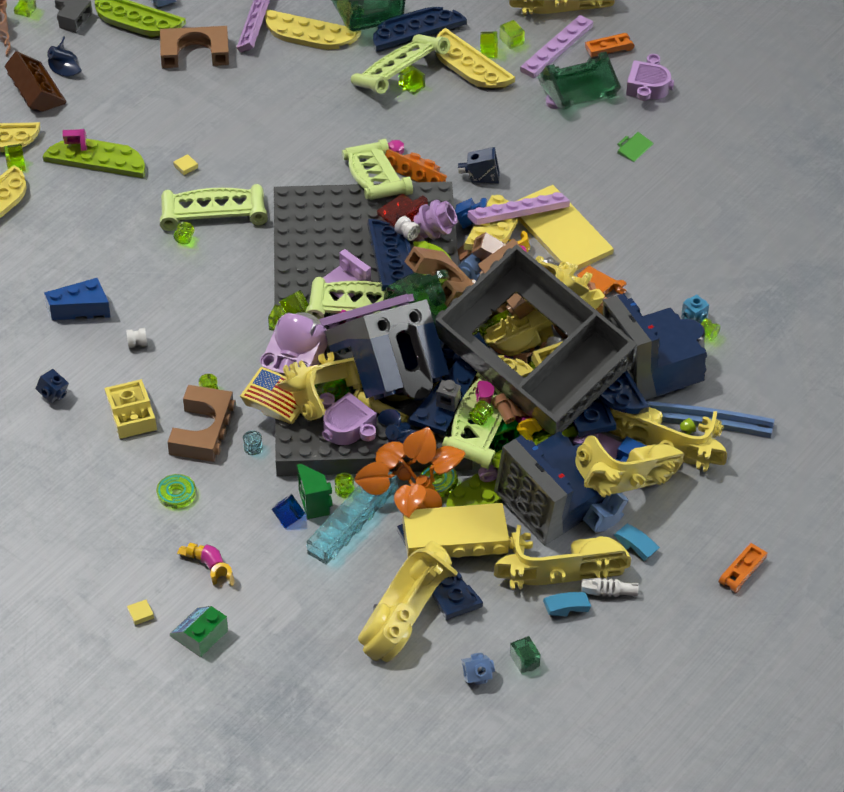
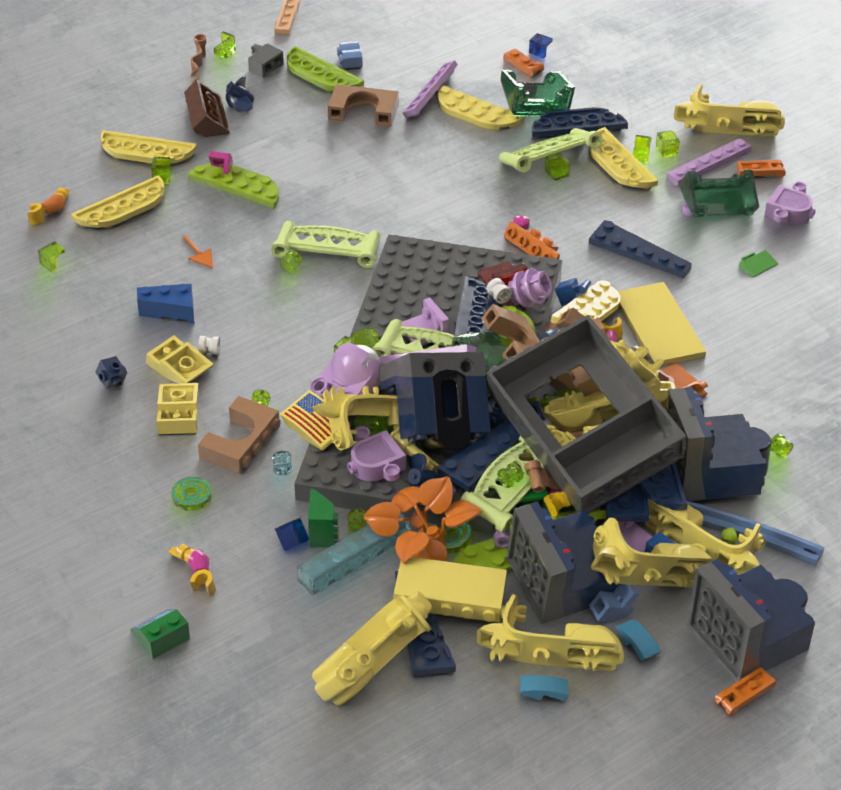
camera: 15 degrees right, 5 degrees down
light yellow tile [127,599,154,625] -> none
light yellow tile [173,154,198,175] -> none
yellowish green piece [342,139,413,200] -> none
clear green tile [412,270,449,307] -> none
flat silver brick [436,380,461,412] -> none
dark blue torso [458,147,500,184] -> none
medium blue brick [461,653,495,684] -> none
lavender plate [468,192,570,225] -> none
dark pink brick [475,381,494,408] -> none
clear green brick [510,636,541,674] -> none
white hinge [581,578,638,598] -> none
dark azure brick [681,294,709,324] -> none
none -> light yellow slope [146,335,214,384]
none -> orange piece [183,235,213,268]
none -> dark blue wing [589,220,692,278]
none -> piece [687,559,815,681]

